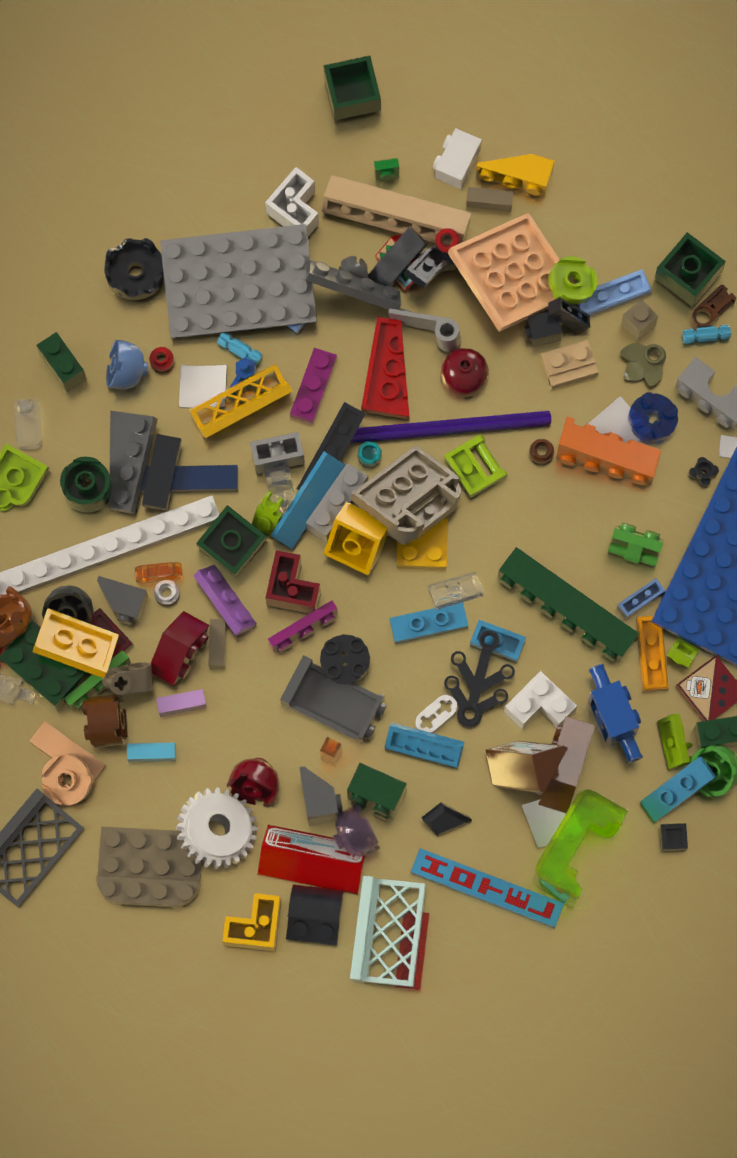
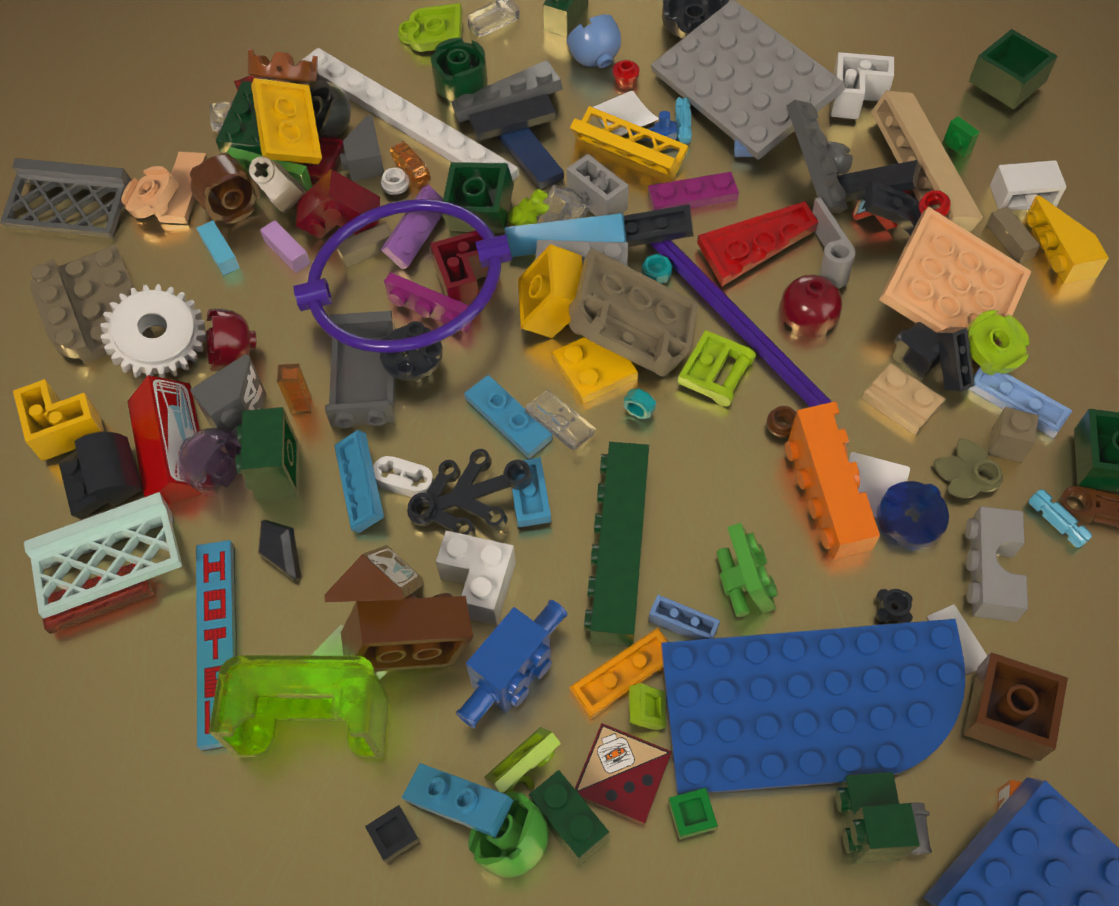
camera: 60 degrees right, 15 degrees down
none -> dark purple piece [293,199,512,353]
none -> teal tile [623,389,656,419]

